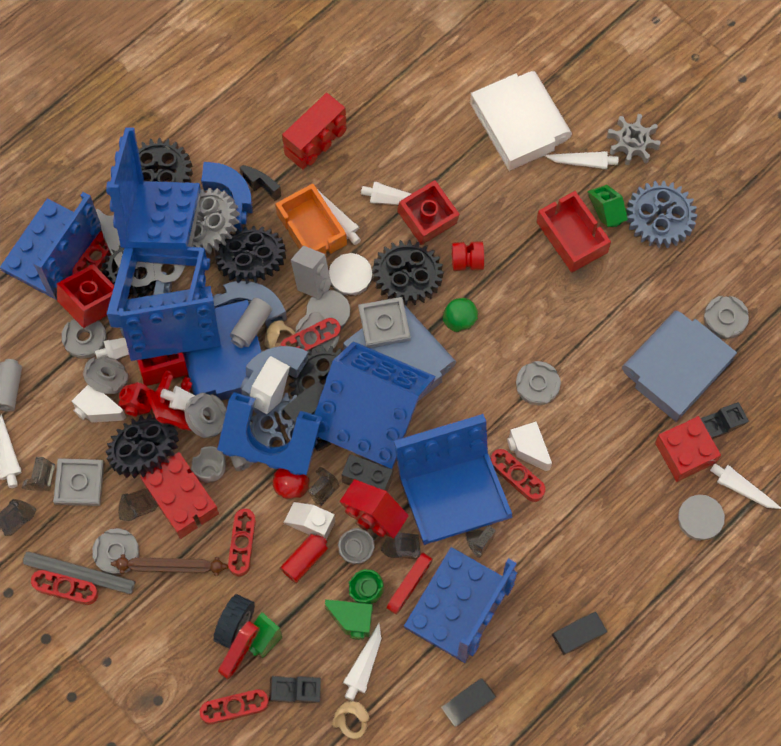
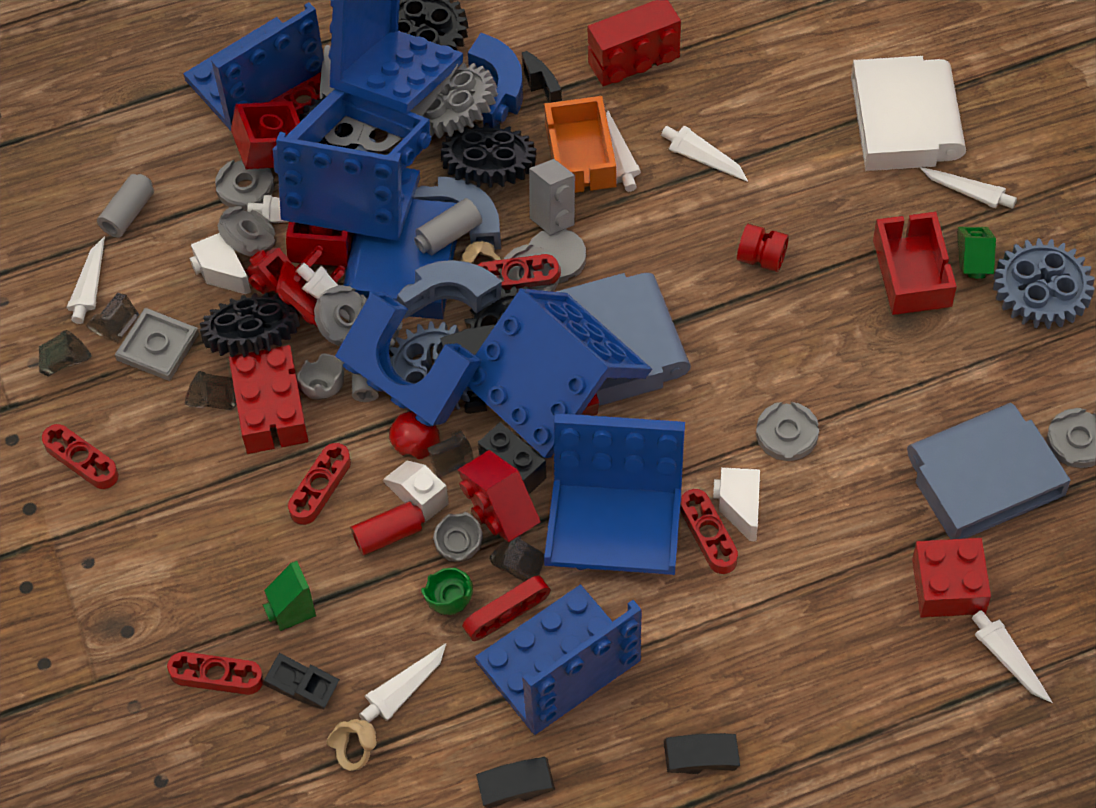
camera: 25 degrees right, 10 degrees down
dark grey axle [23,551,135,594] -> none
light grey tile [92,528,140,575] -> none
reddish brown wheel [111,554,228,576] -> none
black wheel [213,594,255,649] -> none
red beam [218,621,259,679] -> none
white slope [249,356,290,414] -> none
green slope [325,599,373,640] -> none
white tile [329,253,372,296] -> none
light grey tile [358,297,411,348] -> none
black gear [372,240,444,306] -> none
red brick [397,180,460,245] -> none
green hair [443,298,478,332] -> none
clear smoke tile [465,525,496,558] -> none
light grey gear [607,114,661,165] -> none
light grey tile [678,495,725,541] -> none
black slope [700,402,749,439] -> none

